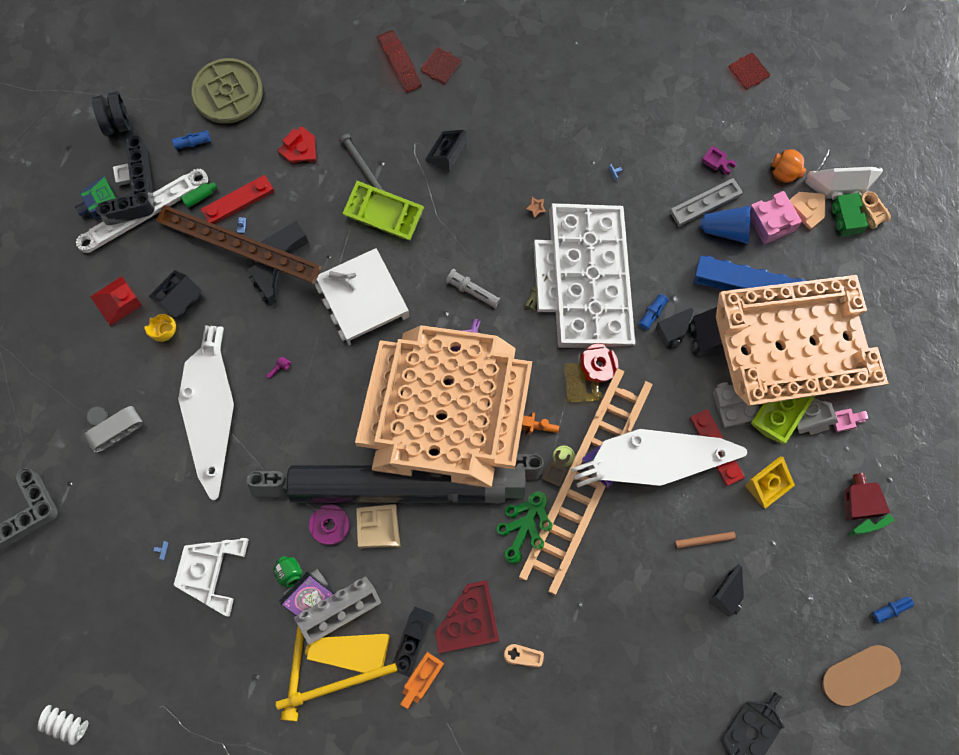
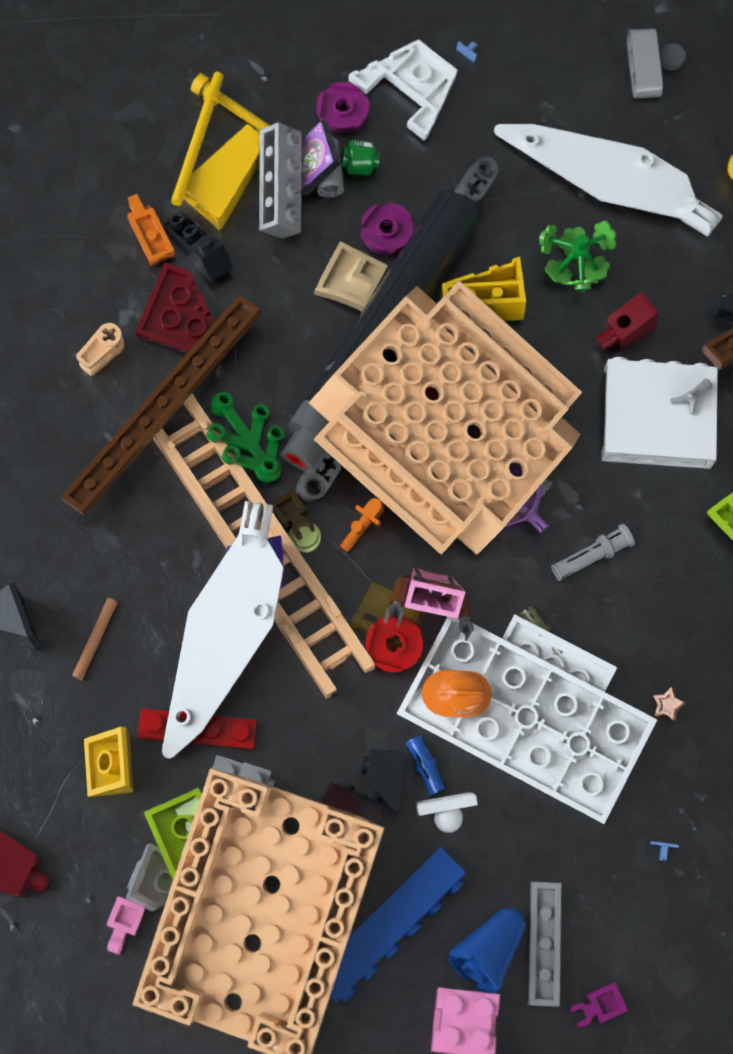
camera: 115 degrees right, 0 degrees up
magenta hand [266,357,291,379] -> none
none -> reddish brown plate [61,295,261,516]
none -> magenta plate [317,82,369,133]
none -> torso [384,568,474,641]
none -> white tile [415,792,478,833]
none -> orange piece [422,670,492,717]
none -> yellow wedge [441,257,526,321]
none -> bright green plant [539,221,616,292]
none -> dark red torso [596,292,658,351]

